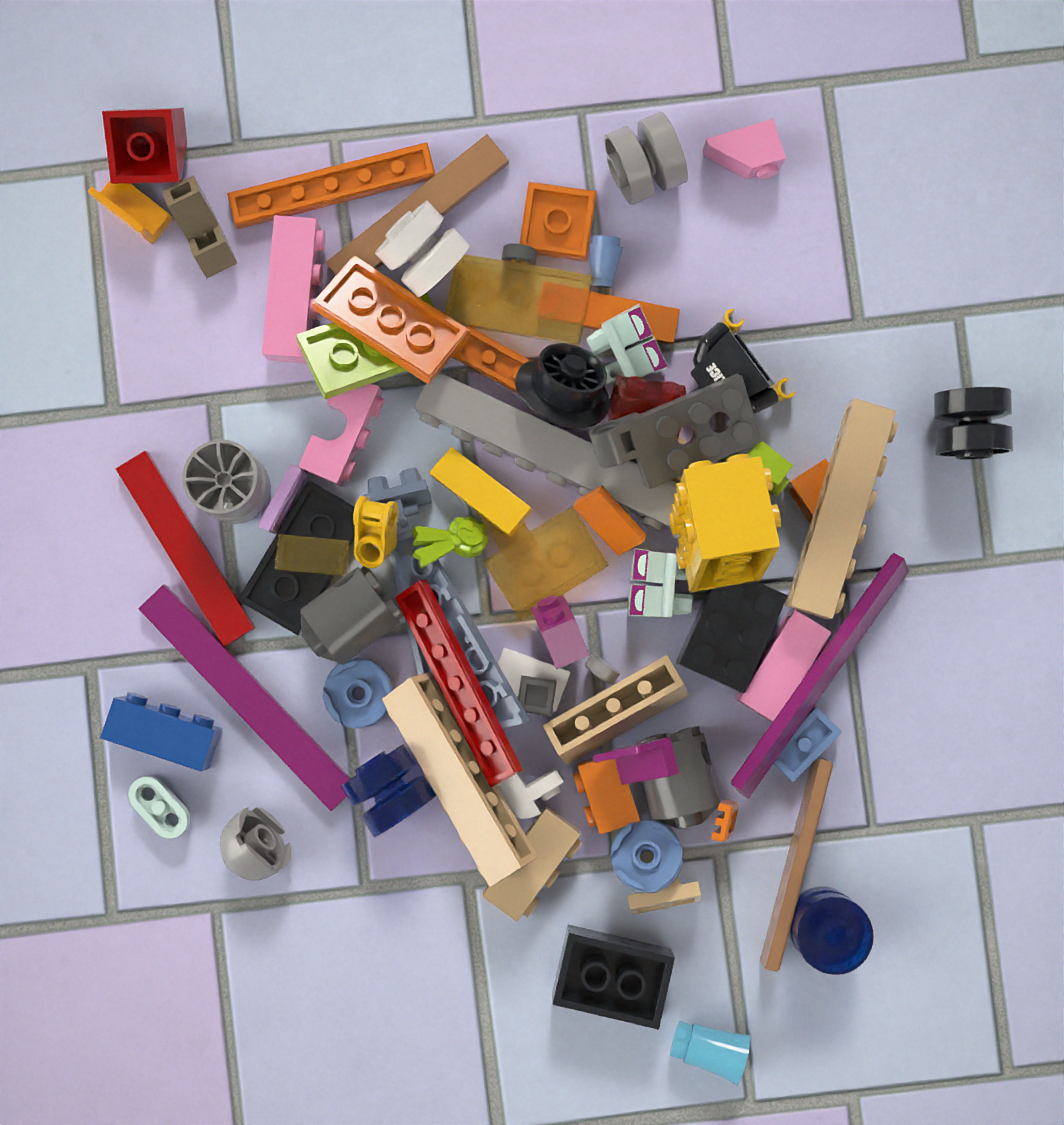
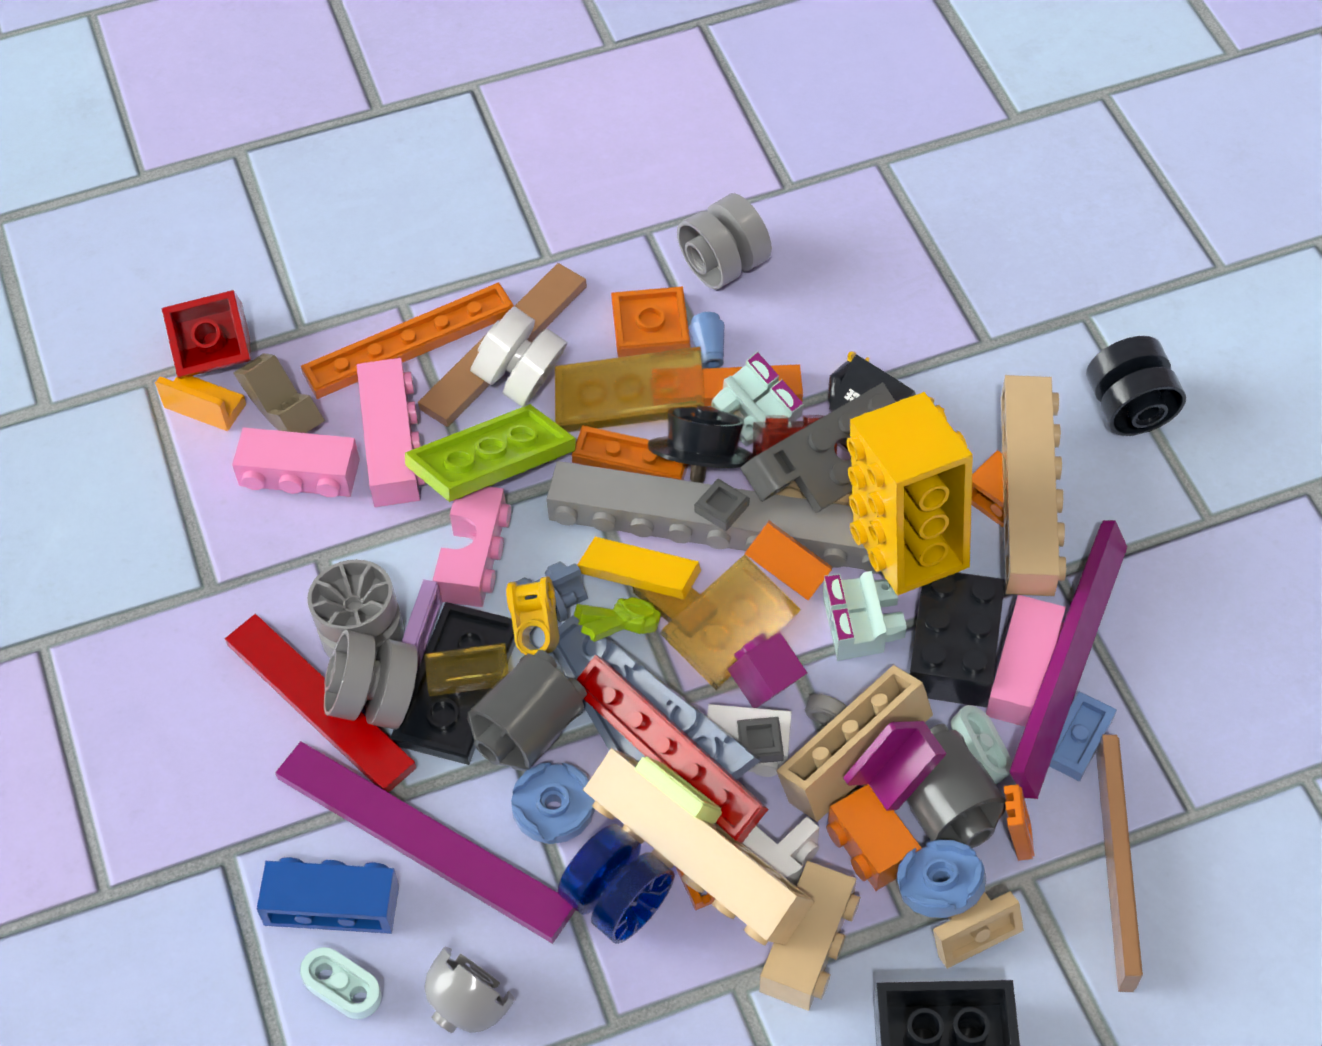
camera: 15 degrees left, 30 degrees down
orange tile [313,256,470,385] -> none
dark grey tile [501,243,537,267] -> none
bright pink slope [702,119,786,180] -> none
clear blue wheel [788,886,874,975] -> none
none -> bright pink brick [232,427,360,497]
none -> light grey wheel [324,630,418,729]
none -> yellowish green tile [634,757,722,824]
none -> dark grey tile [694,478,750,531]
none -> light aqua plate [951,705,1012,784]

